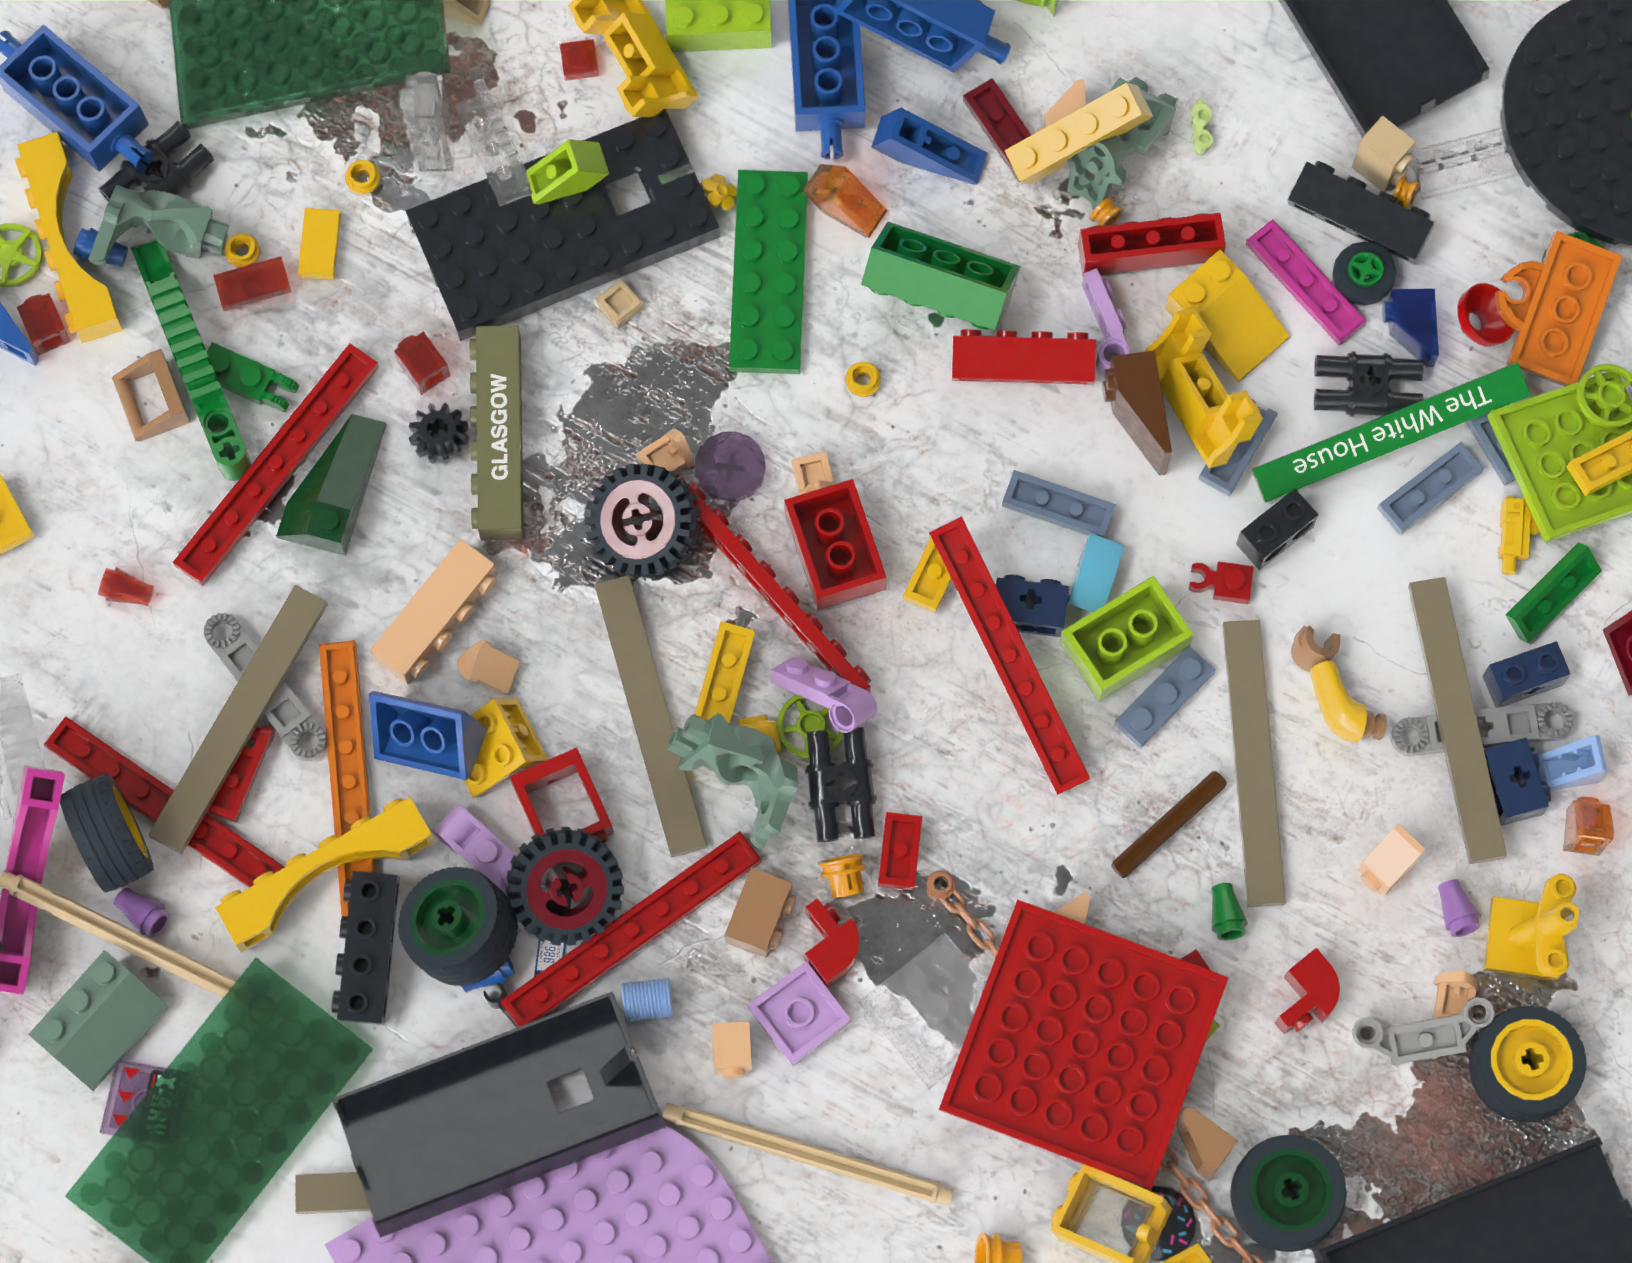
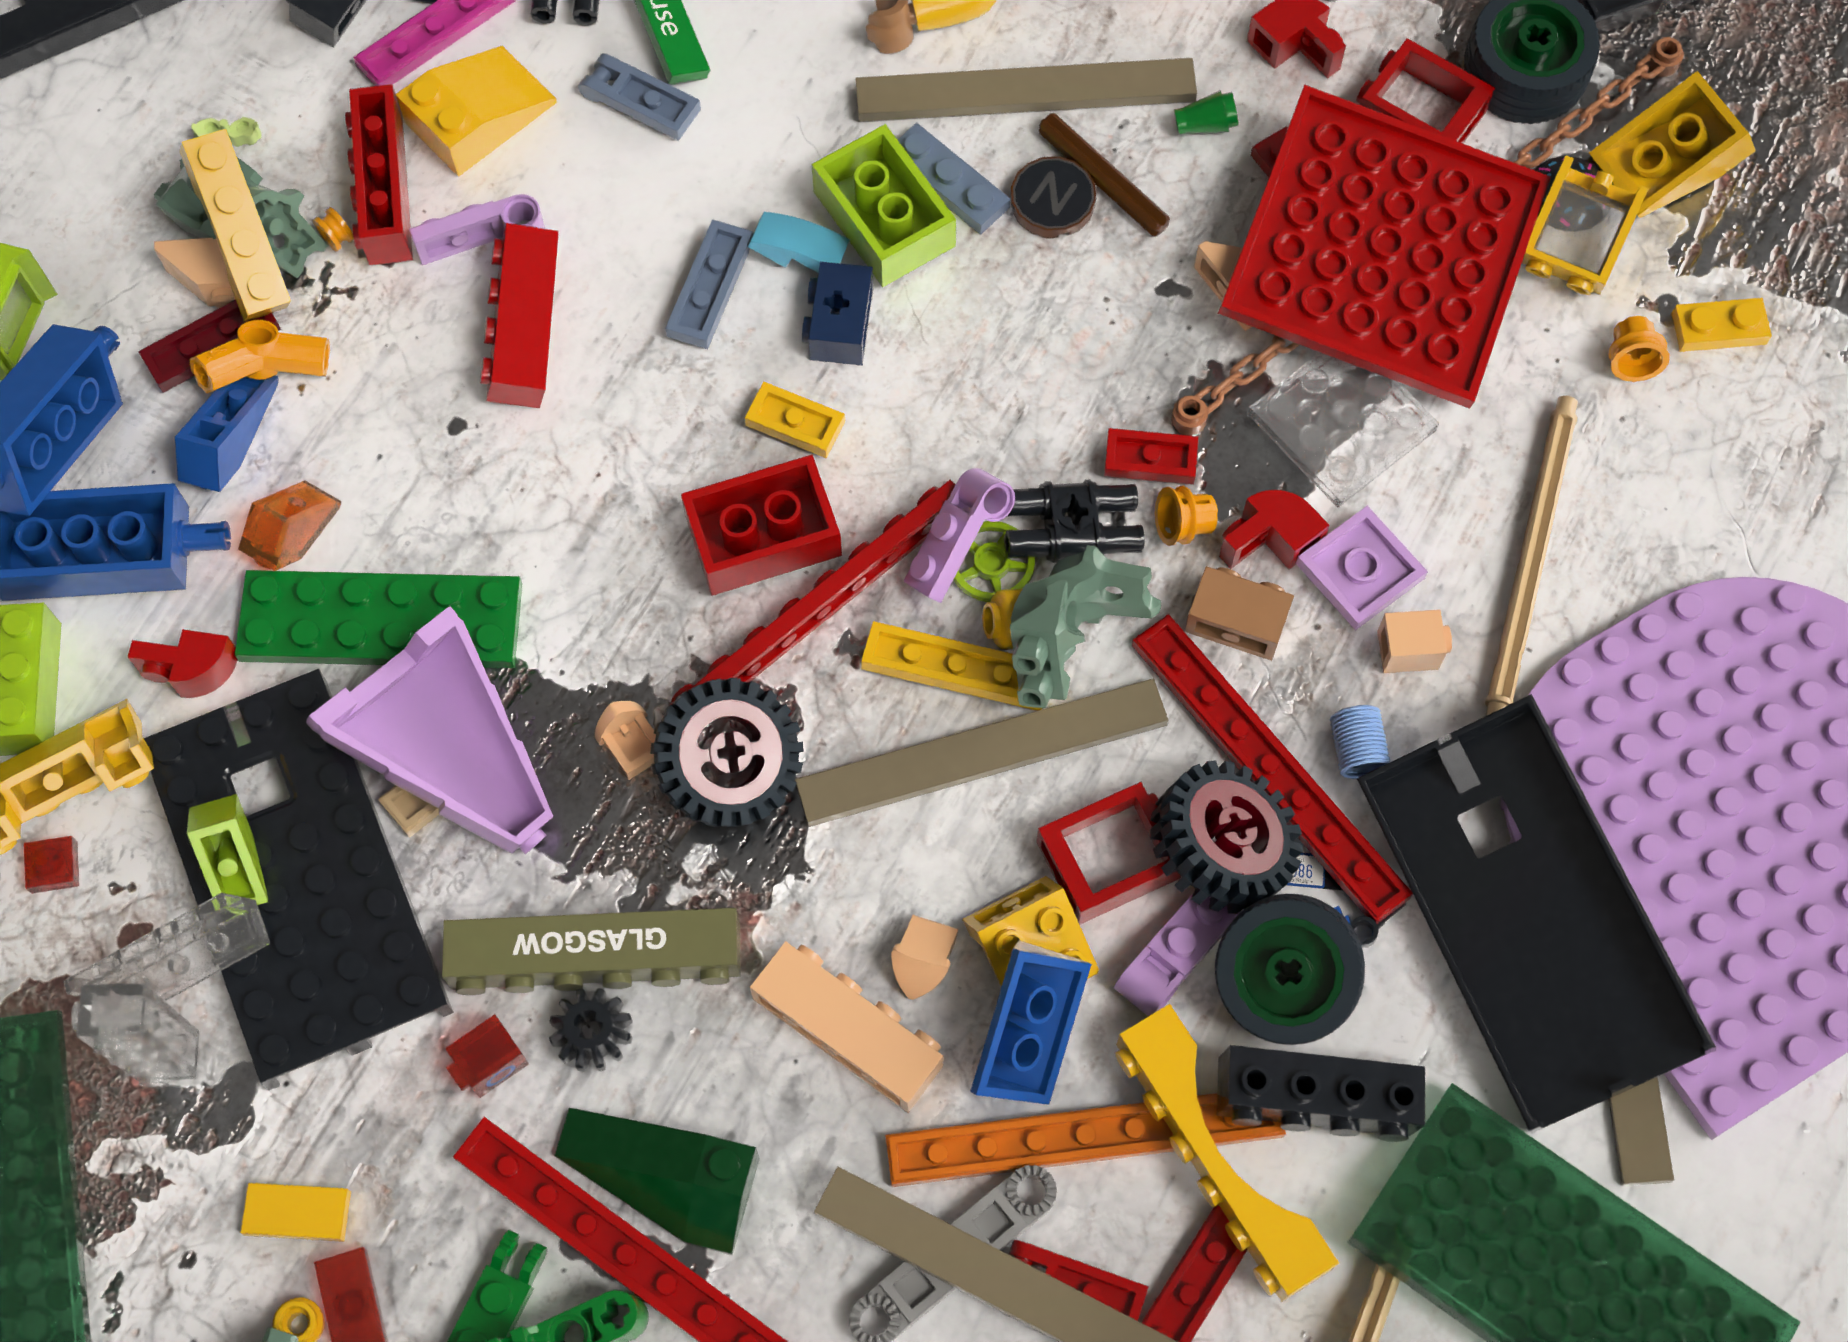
camera: 90 degrees left, 5 degrees down
yellow plate [345,160,381,195] -> none
clear purple tile [695,431,765,502] -> none
yellow plant [700,174,737,211] -> none
light nougat tile [792,452,835,496] -> none
yellow plate [845,362,881,397] -> none
brick [861,221,1021,330] -> none
red plate [929,516,1091,795] -> none
reddish brown slope [1102,350,1172,476] -> none
yellow bracket [1145,307,1263,468] -> none
medium nougat tile [1176,1107,1238,1182] -> none
red plate [1188,561,1254,604] -> none
black brick [1236,488,1319,571] -> none
none -> red brick [128,629,238,698]
none -> light orange piece [190,320,330,393]
none -> lavender cone [306,606,553,855]
none -> black tile [1010,156,1096,238]
none -> red window [1356,38,1495,144]

